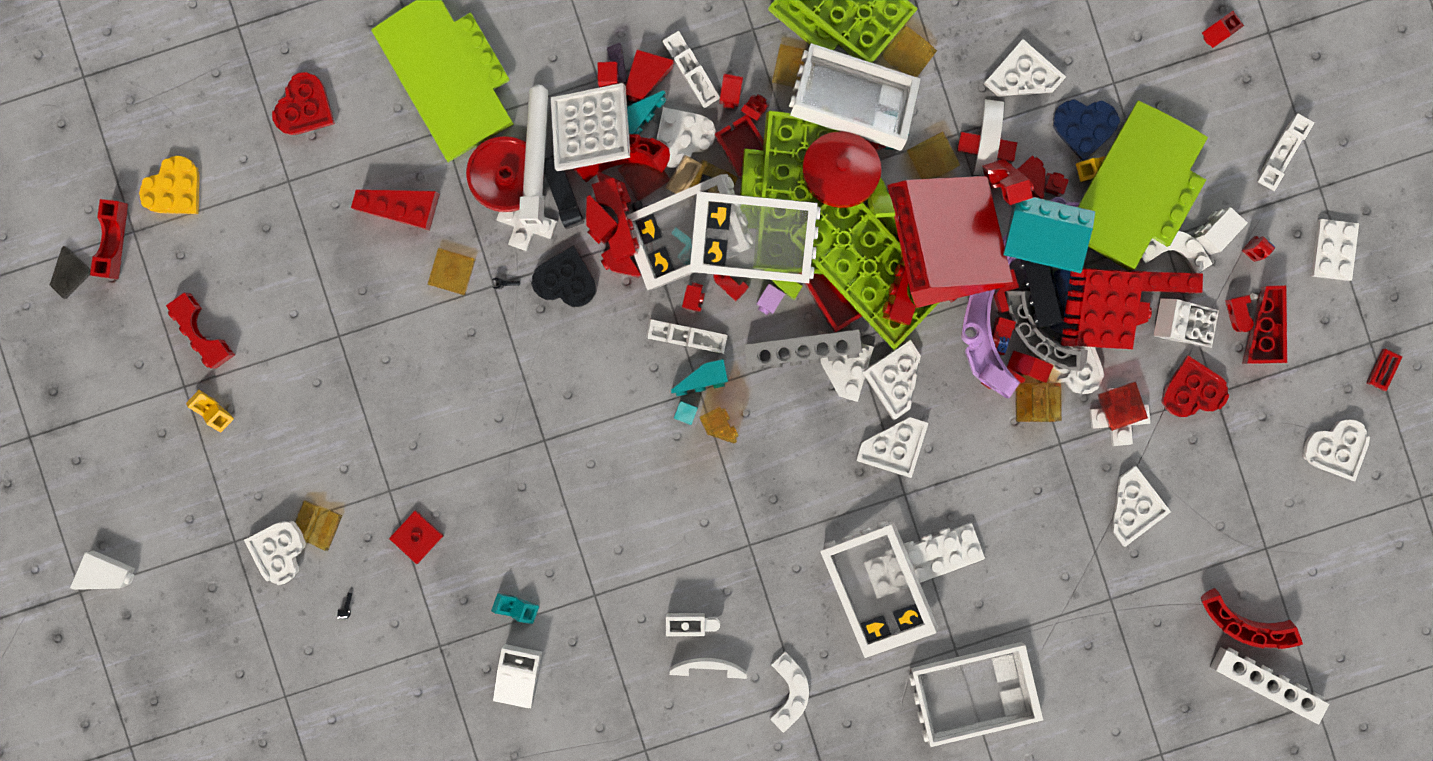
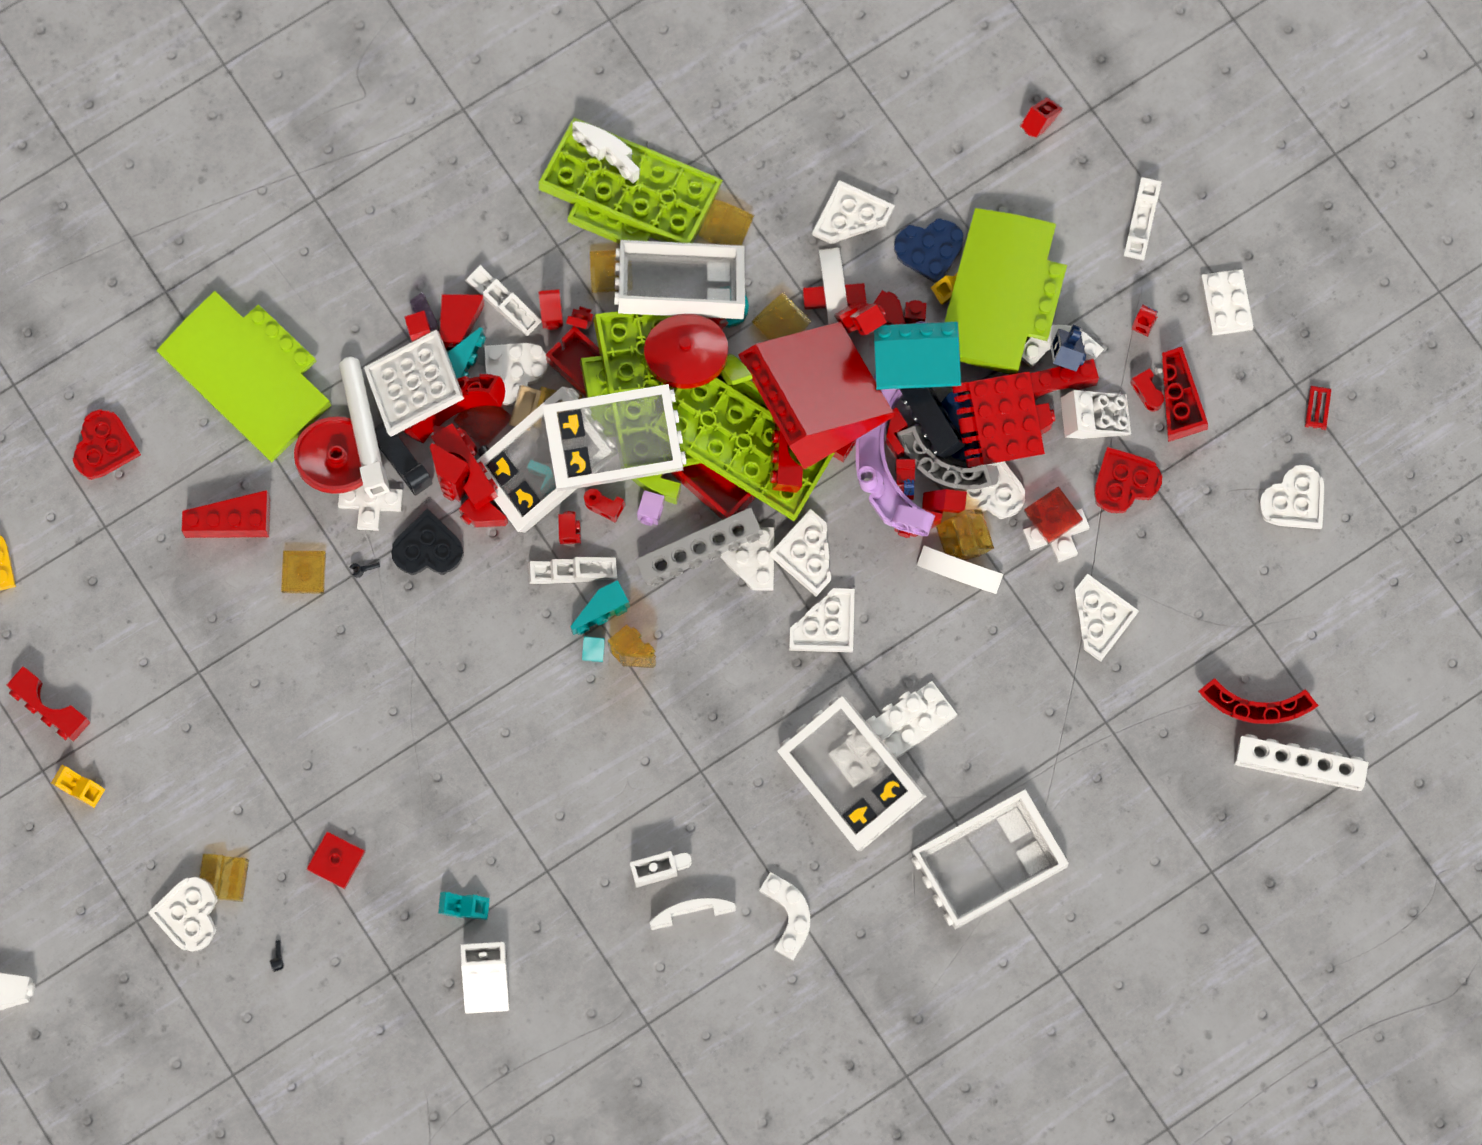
camera: 10 degrees left, 15 degrees down
white brick [1194,207,1248,255] -> none
none -> white slope [917,546,1003,594]
none -> brick [1051,324,1086,372]

